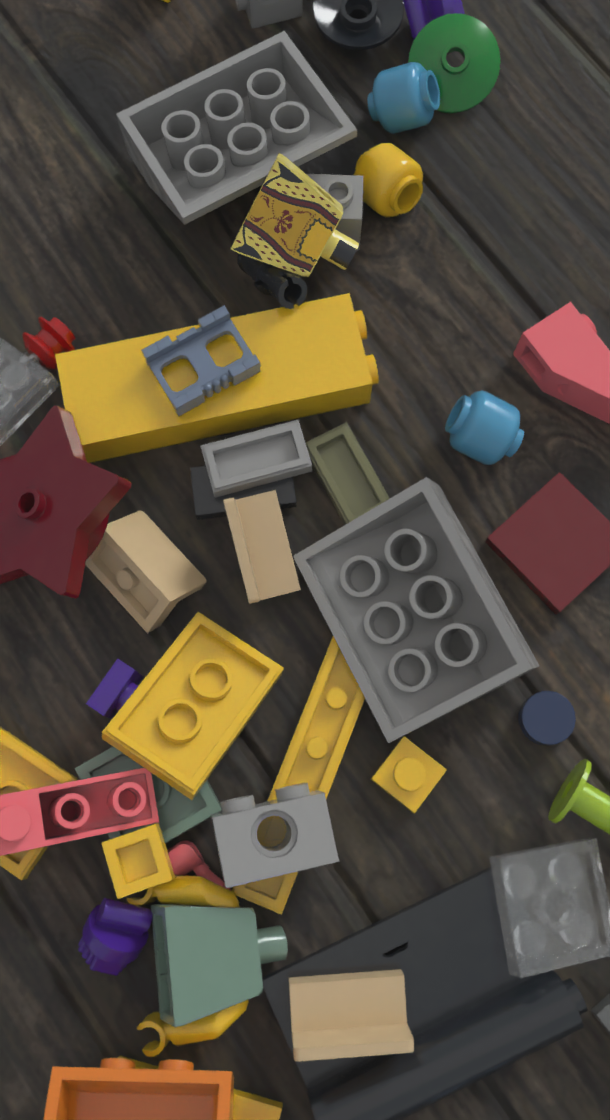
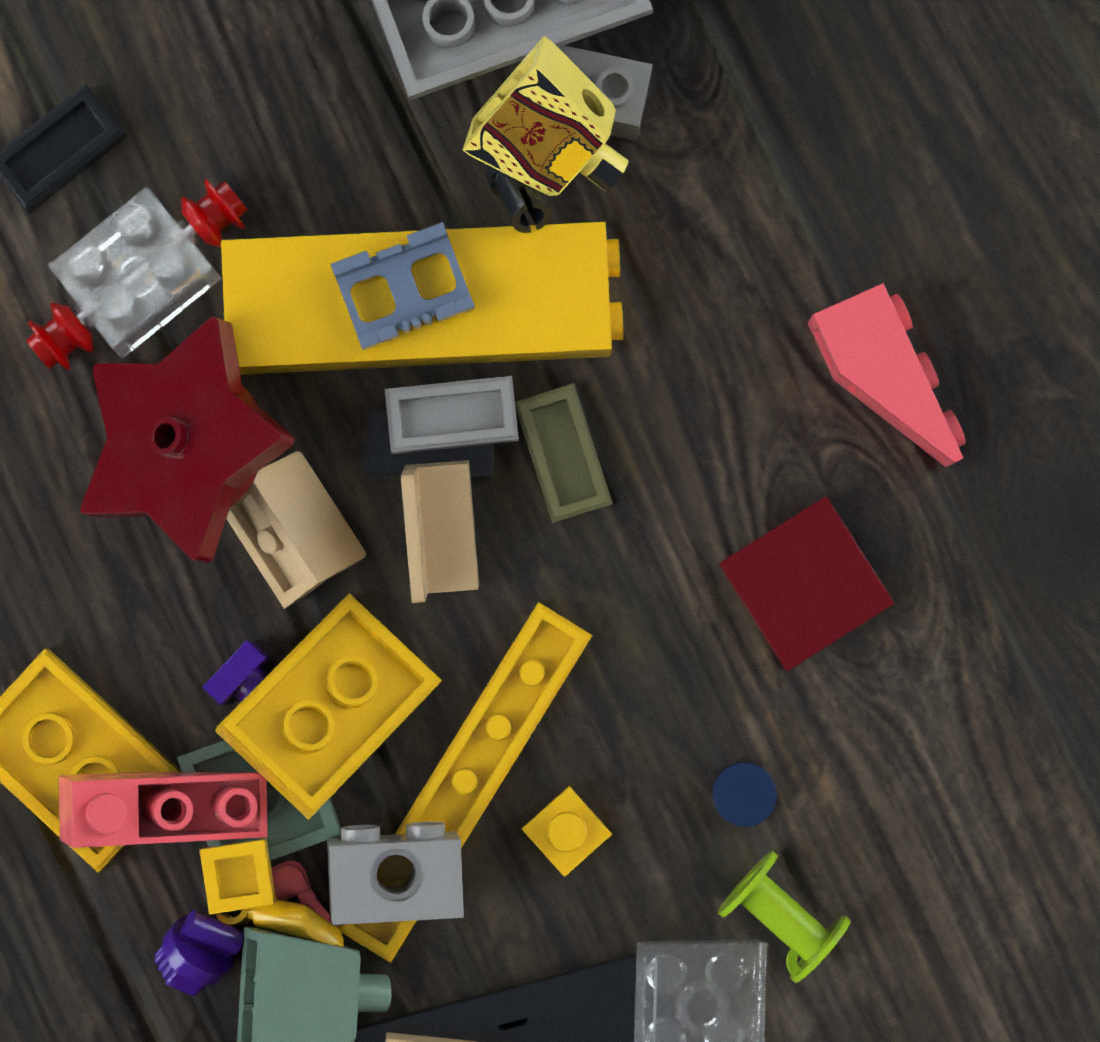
camera: 10 degrees right, 10 degrees up
light grey slope [293,477,539,743] -> none
yellow head [354,143,423,217] -> none
dark azure head [445,390,524,465] -> none

